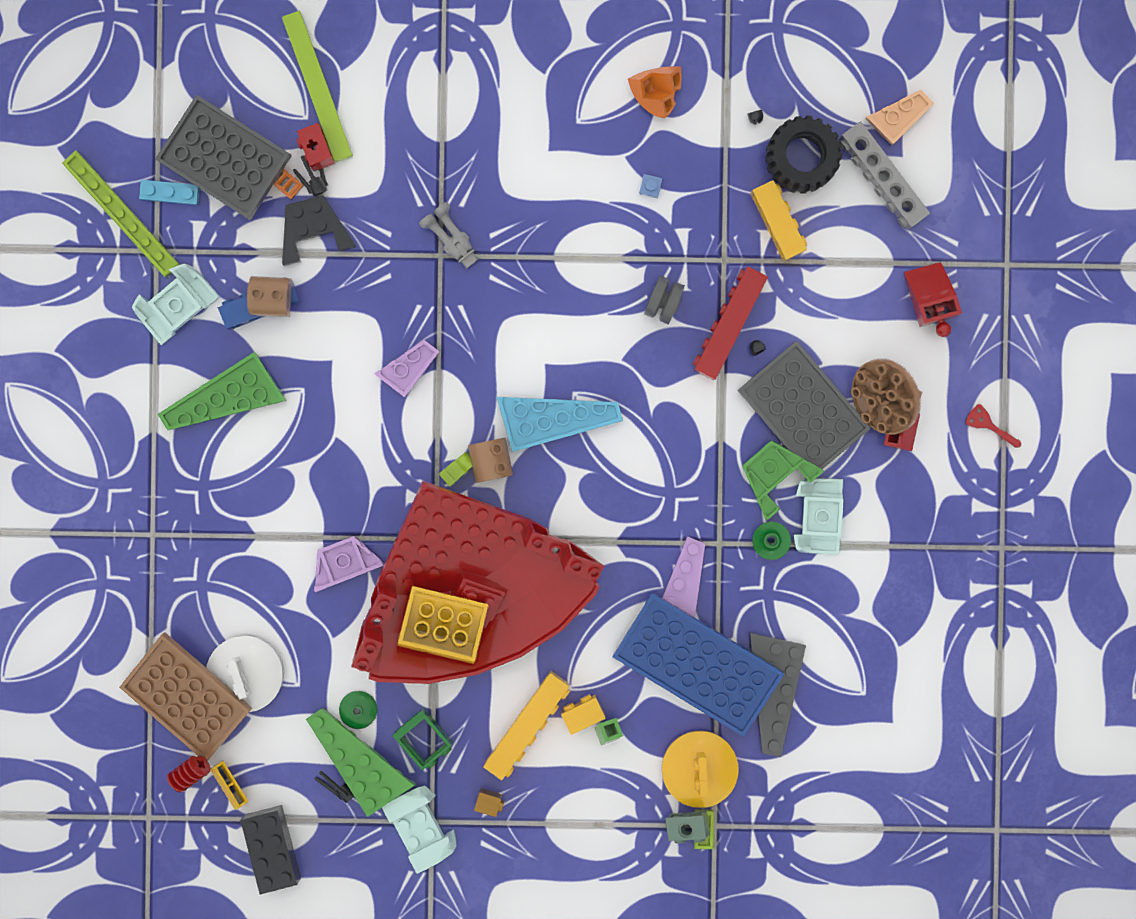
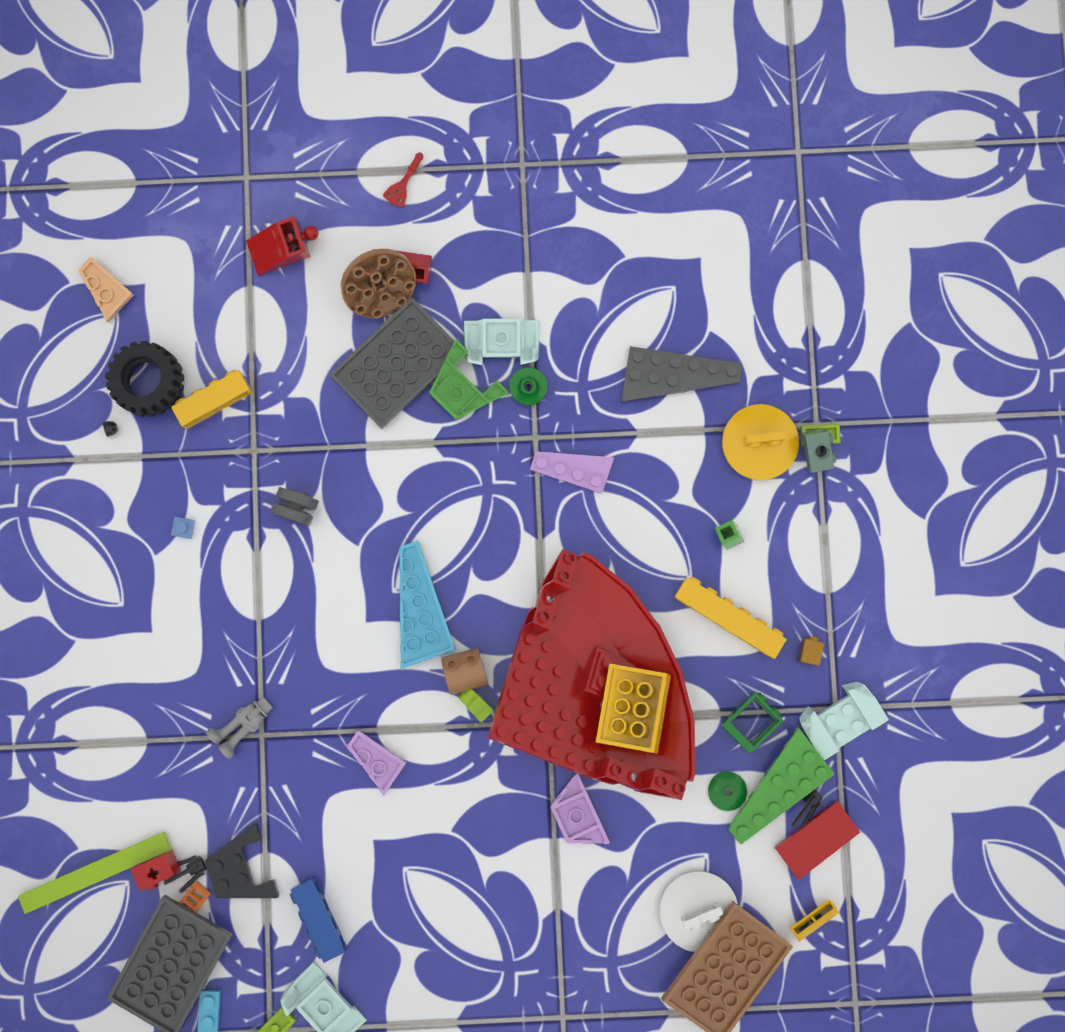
camera: 90 degrees left, 5 degrees down
bright green wing [157,352,287,430] -> none
red piece [167,756,210,793] -> none
black brick [240,805,301,895] -> none
medium nougat brick [247,276,292,317] -> none
yellow brick [561,694,606,735] -> none
blue plate [612,592,785,737] -> none
orange brick [628,66,682,119] -> none
red brick [692,266,768,381] -> none
black hinge [750,340,766,356] -> none
light grey brick [839,121,930,230] -> none
none -> red tile [774,800,861,880]

